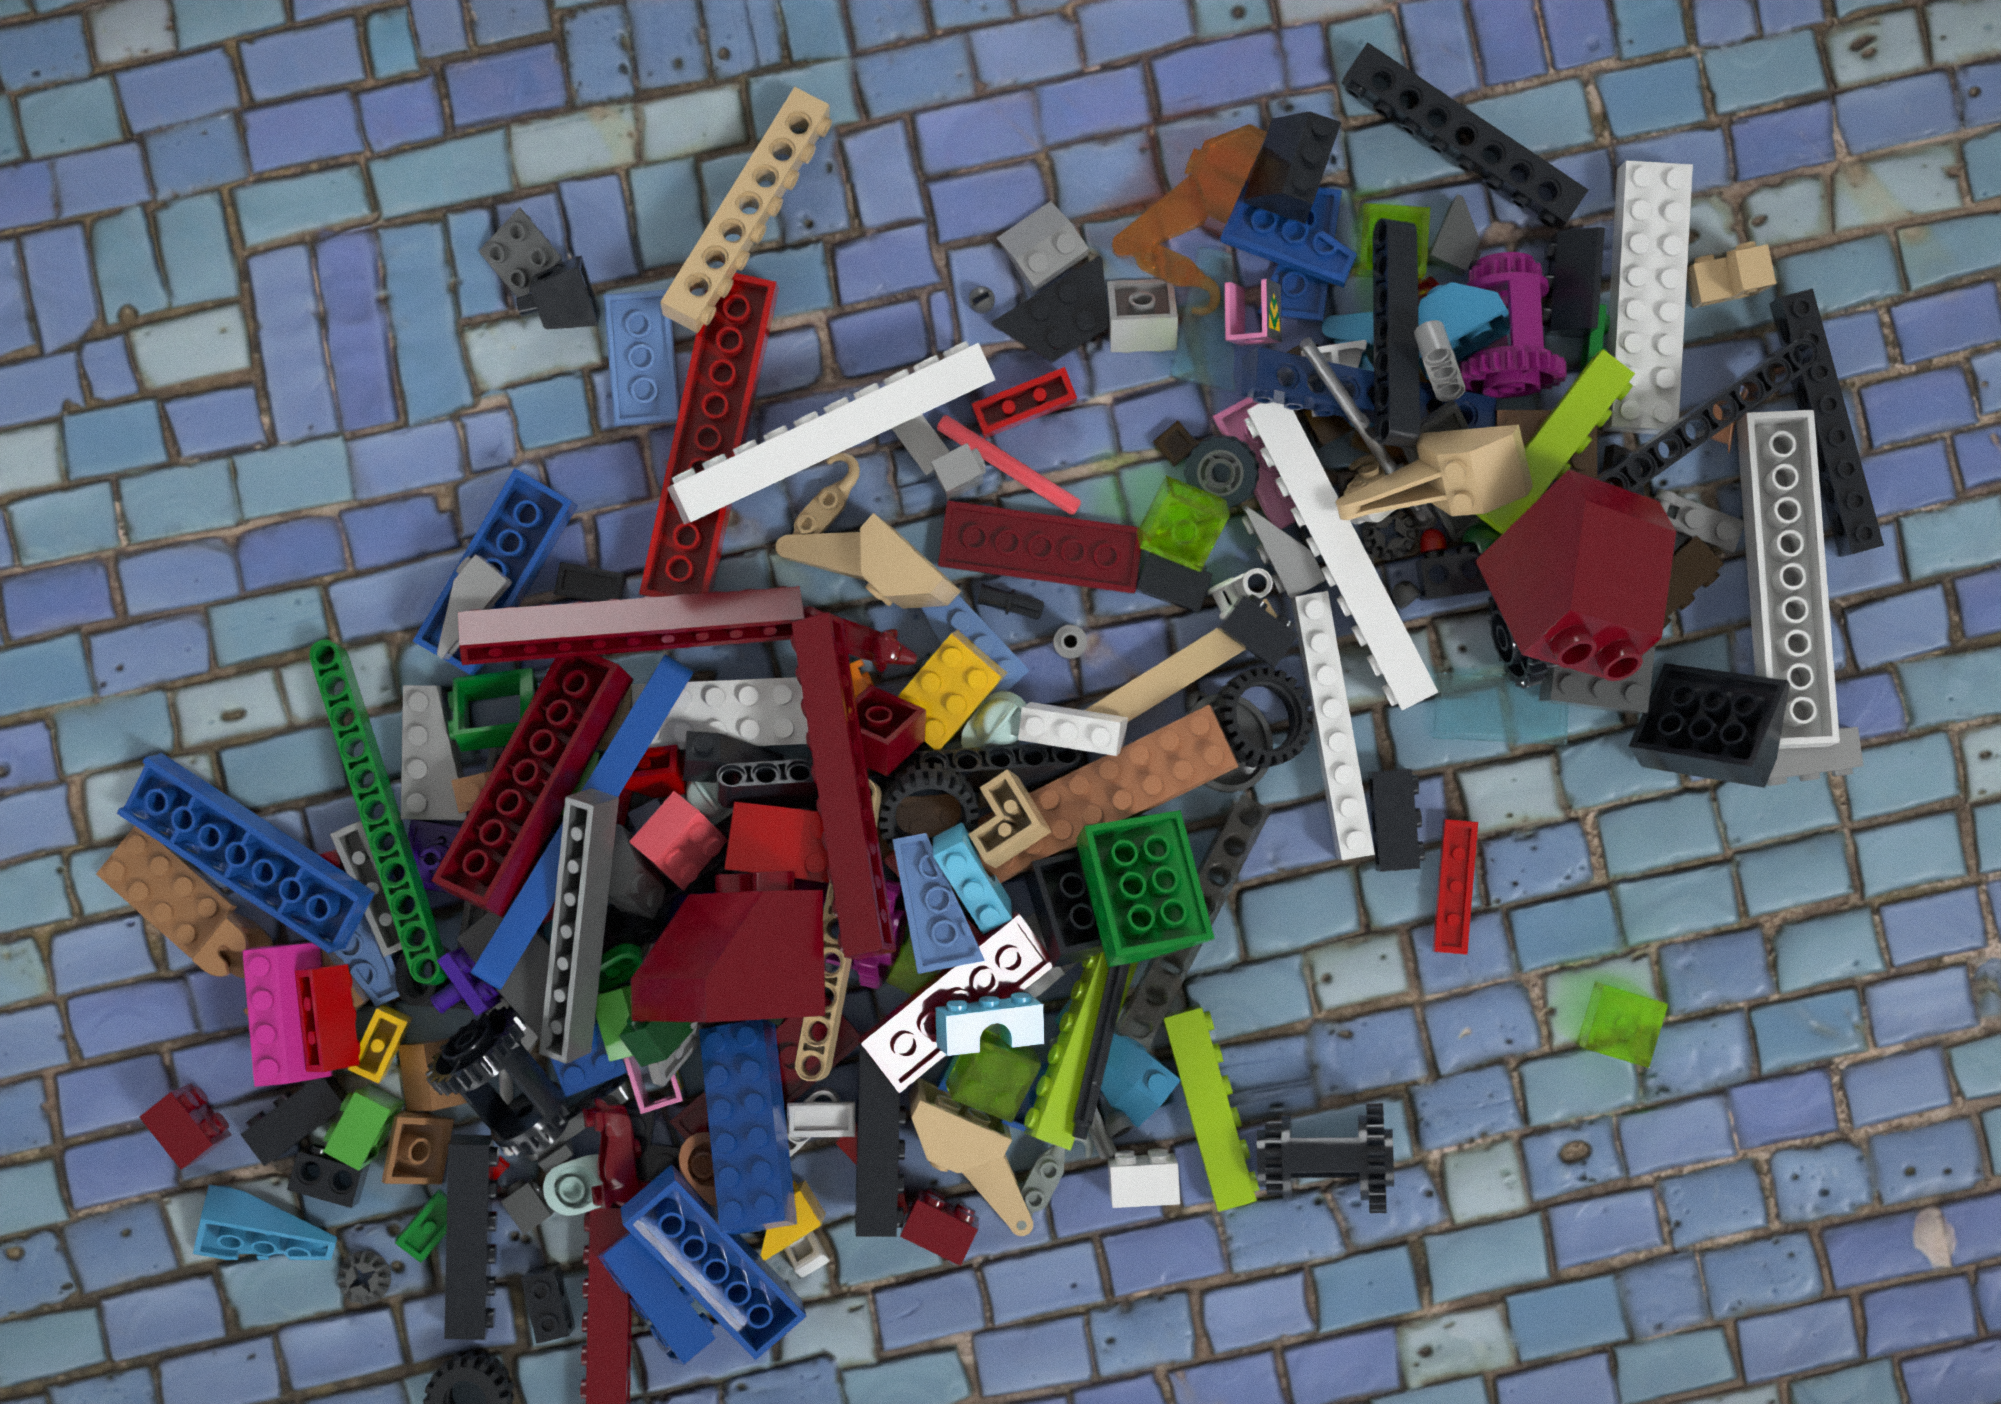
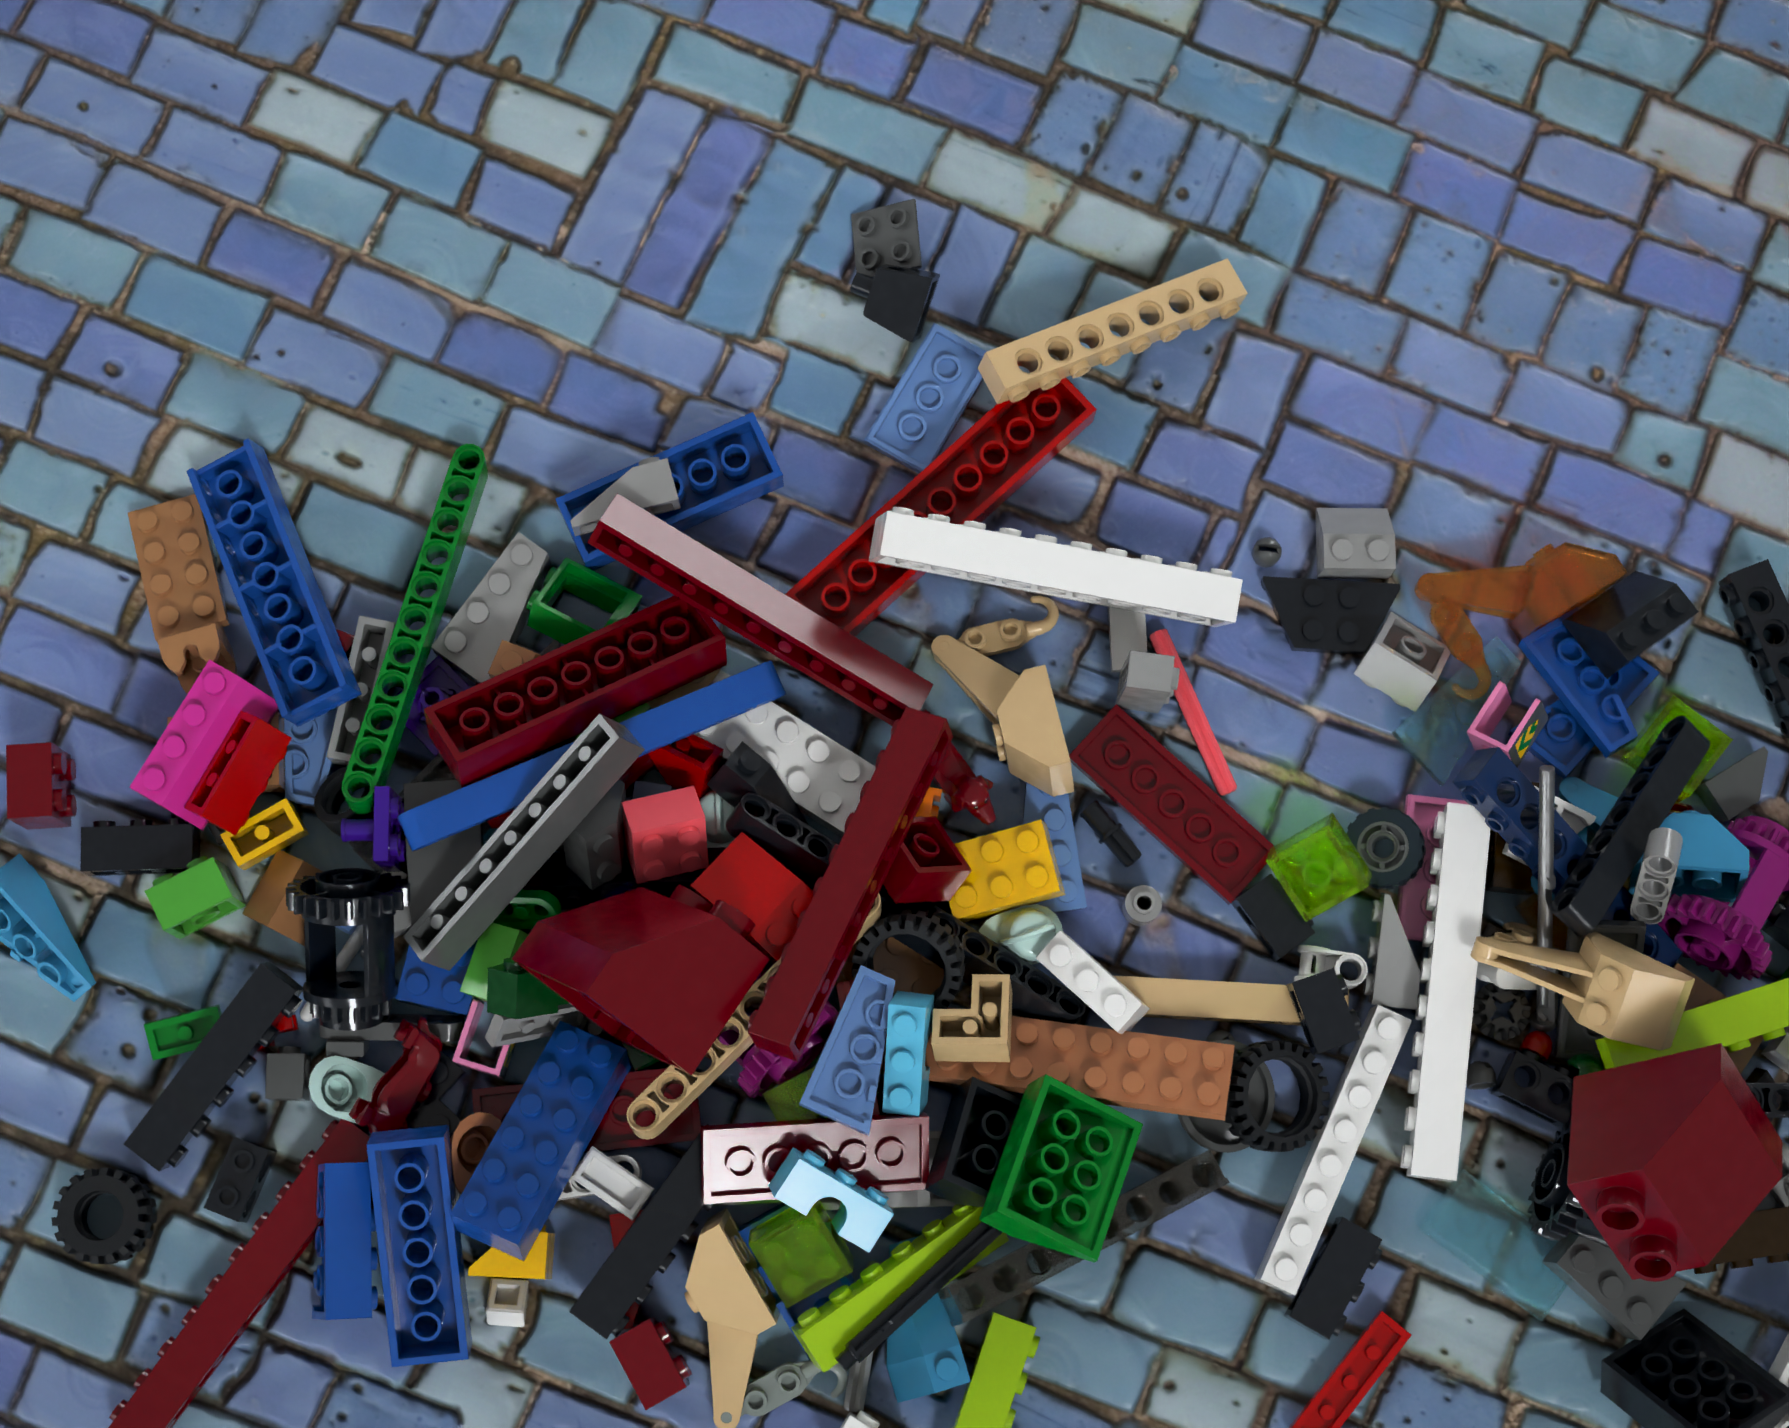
camera: 30 degrees right, 10 degrees down
black brick [287,1144,370,1208] -> none
dark grey gear [336,1251,391,1305] -> none
medium nougat slope [381,1109,454,1185] -> none
black tile [554,562,626,602] -> none
red brick [971,367,1077,439] -> none
dark grey hinge [1105,1110,1134,1139] -> none
dark brown tile [1152,420,1198,468] -> none

